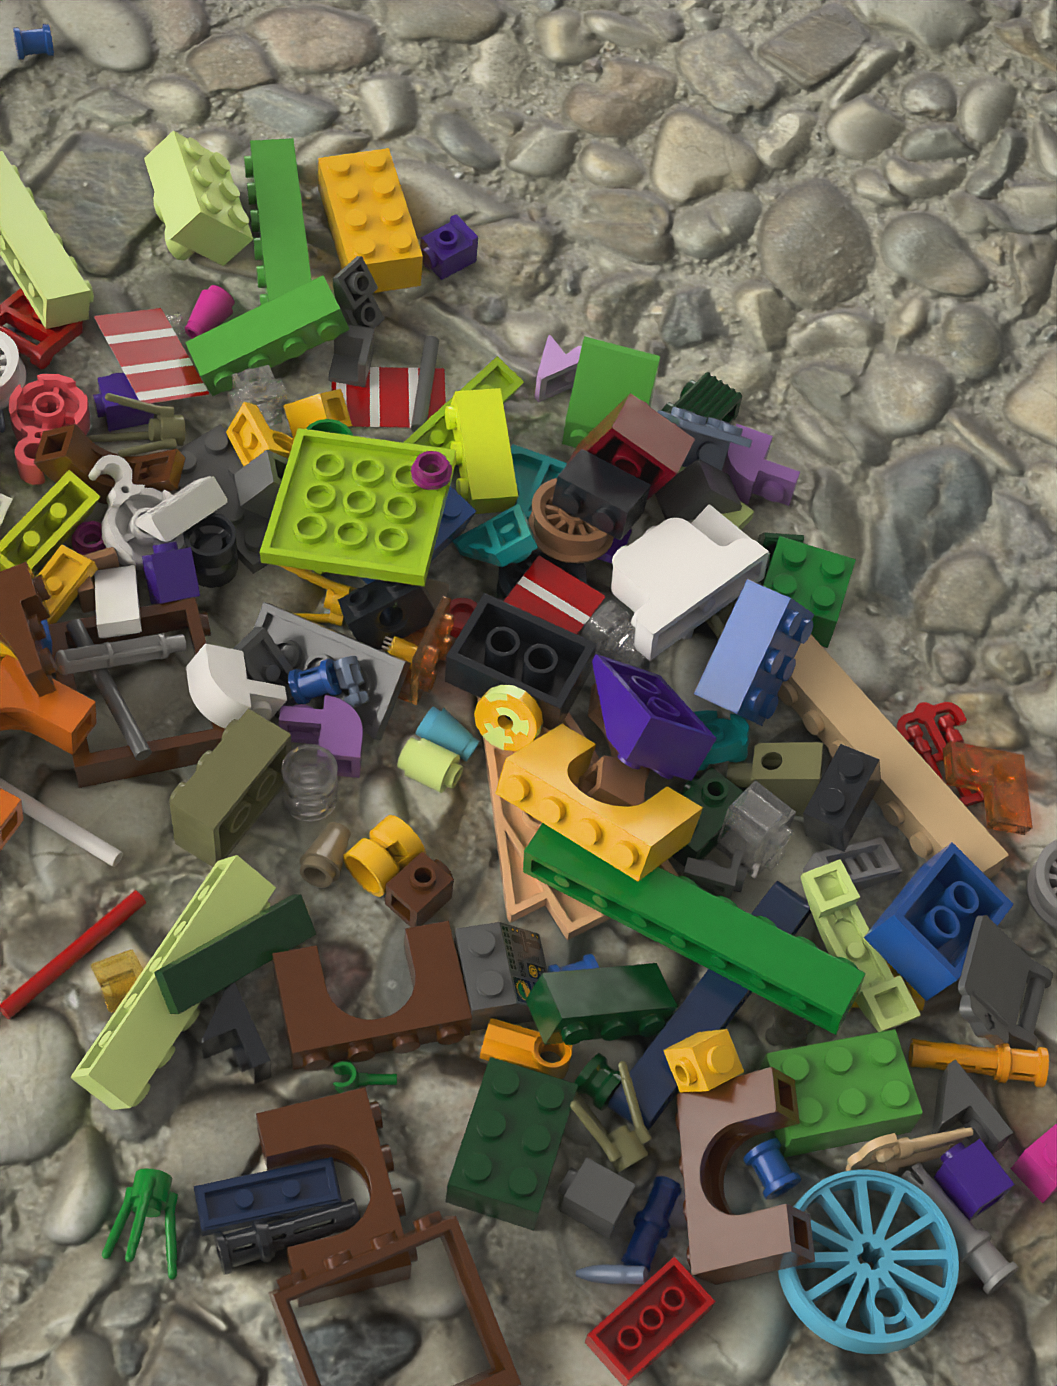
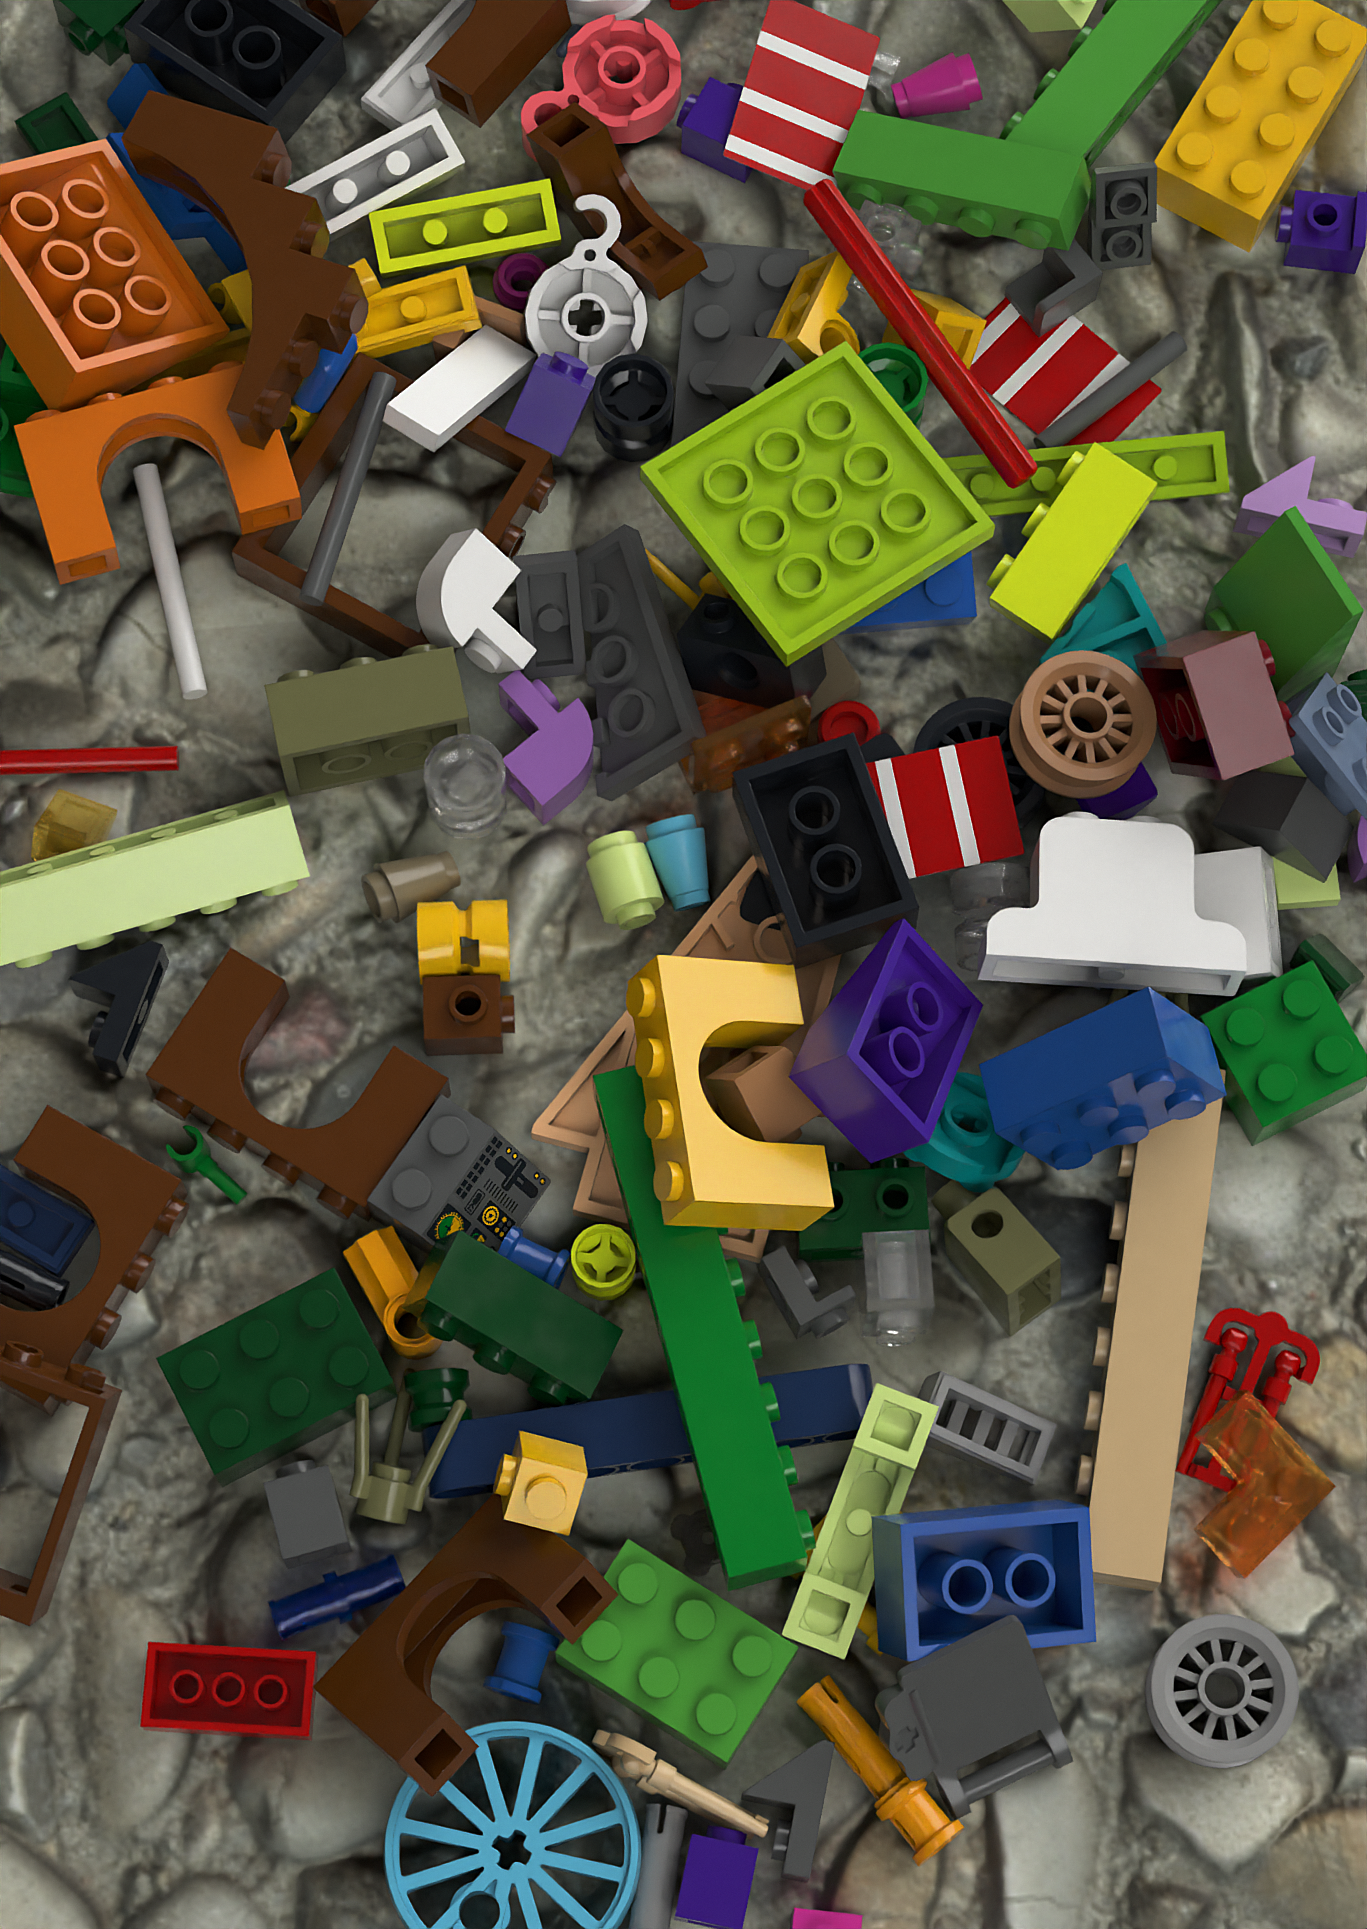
camera: 50 degrees right, 15 degrees up
light grey piece [55,633,186,675] -> none
olive plant [88,393,186,457] -> none
white slope [135,476,227,542] -> none
dark green tile [154,894,316,1014] -> none
blue bush [288,658,342,705] -> none
sand blue piece [333,656,369,708] -> none
yellow piece [381,636,426,670] -> none
magenta plate [411,451,452,490] -> none
teal wing [452,503,538,567] -> none
yellow piece [474,684,543,751] -> none
black brick [552,449,651,540] -> none
sand blue helmet [576,1264,648,1284] -> none
black brick [803,744,881,852] -> none
none -> neon yellow wheel [571,1224,636,1301]
none -> red axle [803,179,1038,489]

